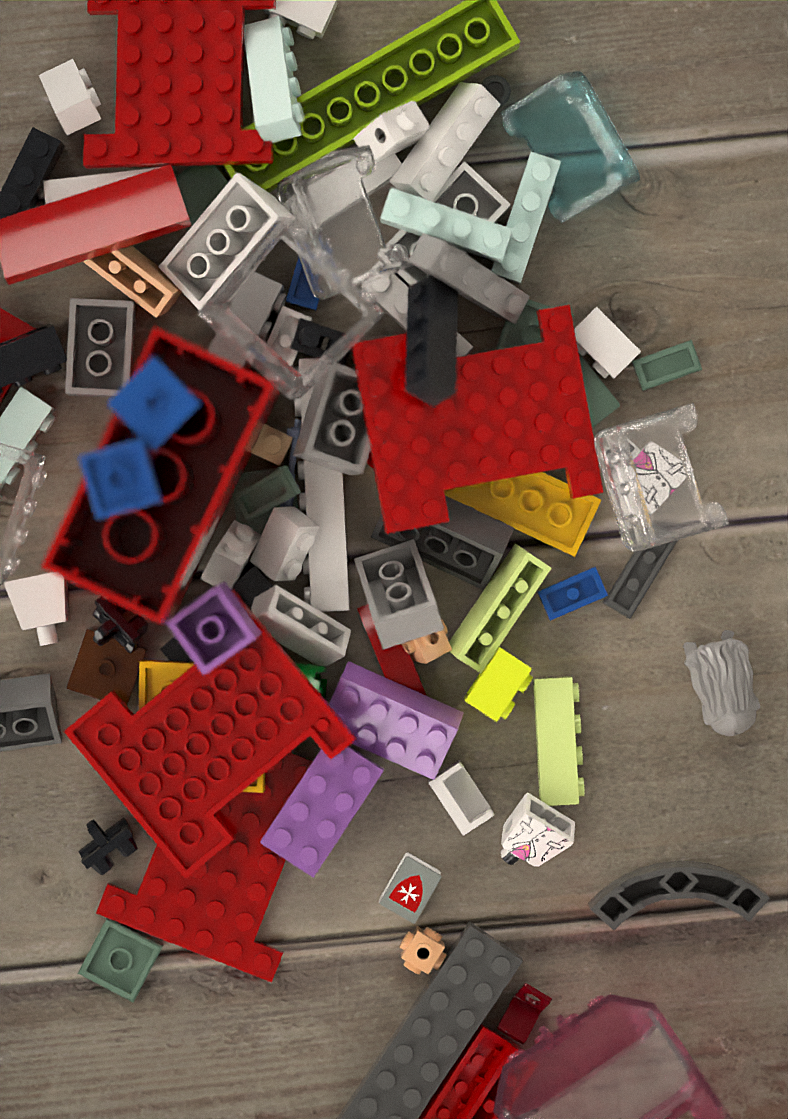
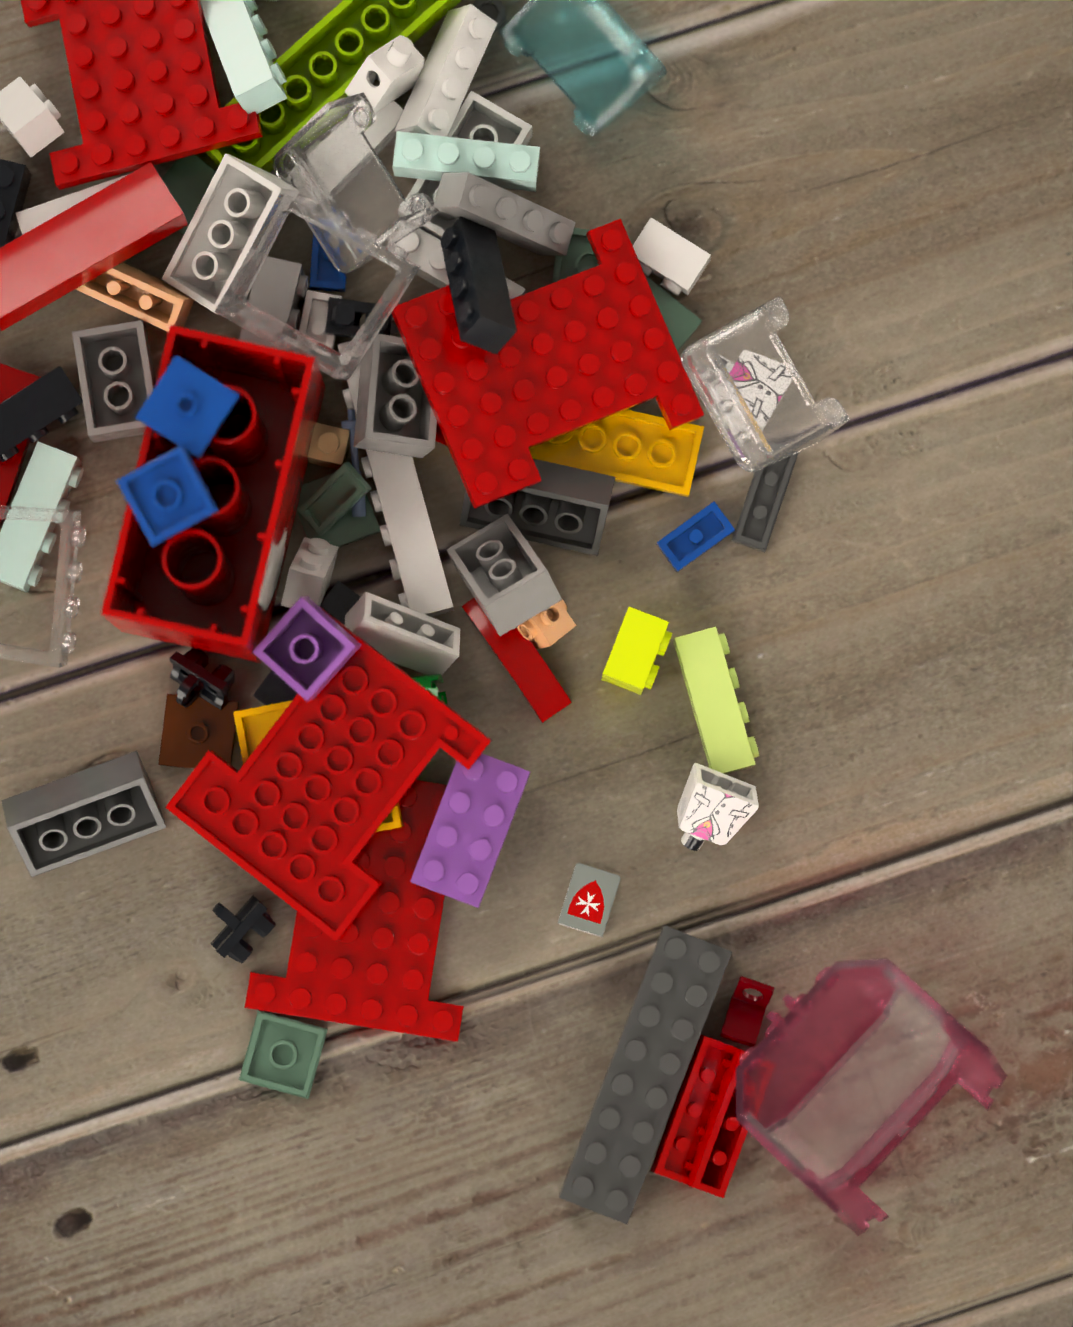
camera: 15 degrees left, 5 degrees down
white torso [4,573,69,646] -> none
white brick [250,507,320,581] -> none
medium lavender brick [329,661,464,780] -> none
light nougat brick [399,926,447,975] -> none
white panel [428,760,495,836] -> none
yellowish green brick [449,544,552,673] -> none
light aqua brick [491,152,561,284] -> none
dark grey brick [588,861,770,930] -> none
sand green tile [632,340,702,391] -> none
light grey hair [683,630,760,736] -> none

